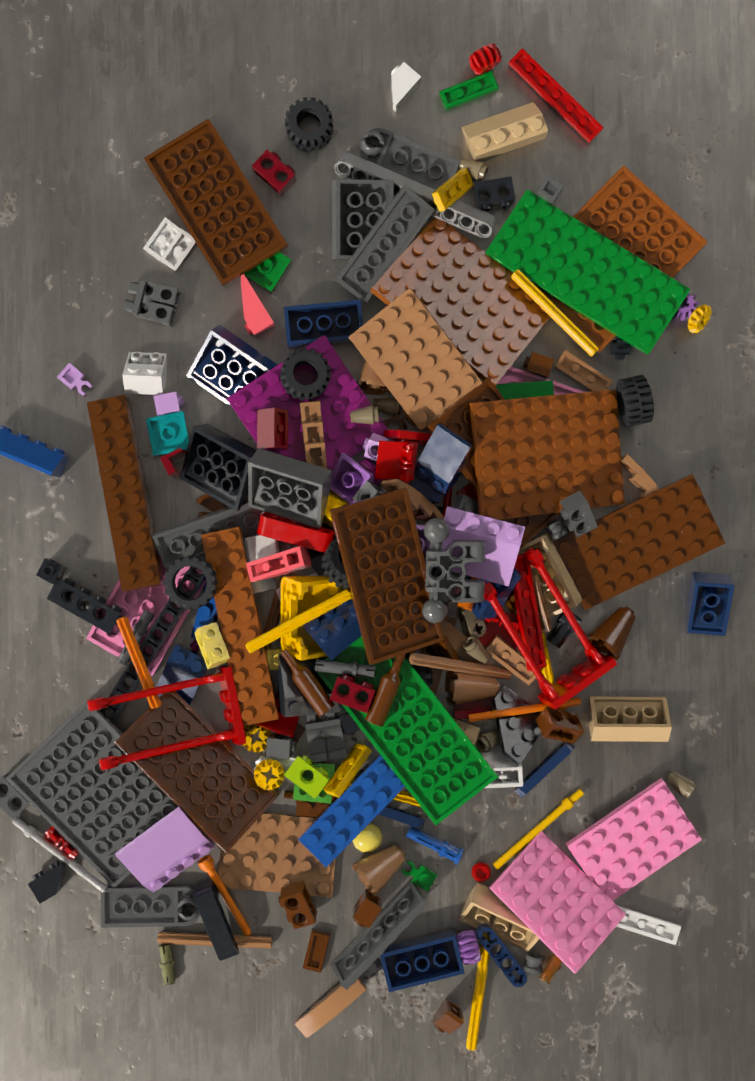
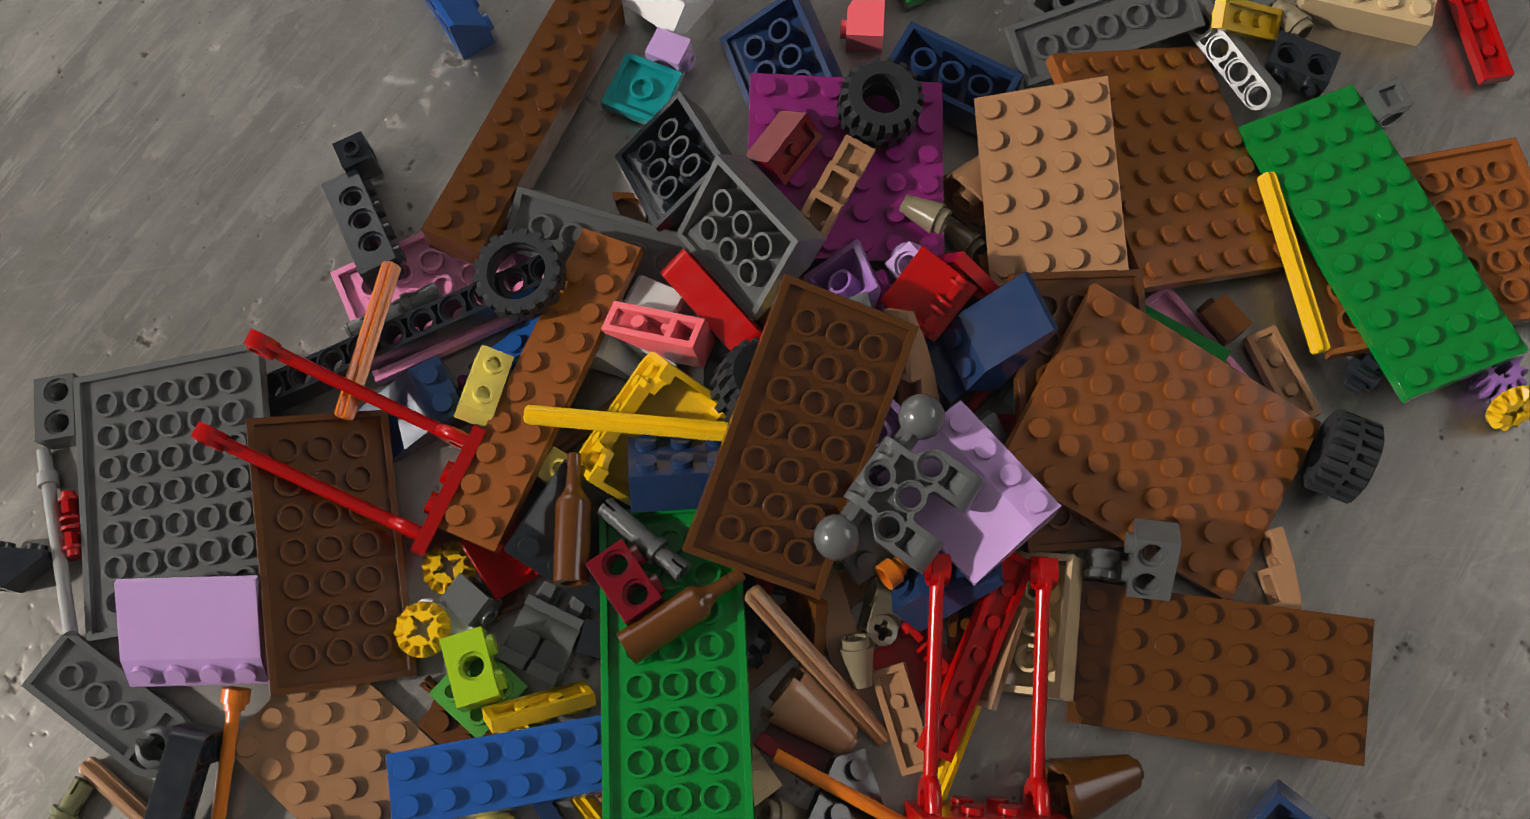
camera: 40 degrees right, 15 degrees down
dark red panel [160,447,186,478] -> none
black piece [546,612,582,649] -> none

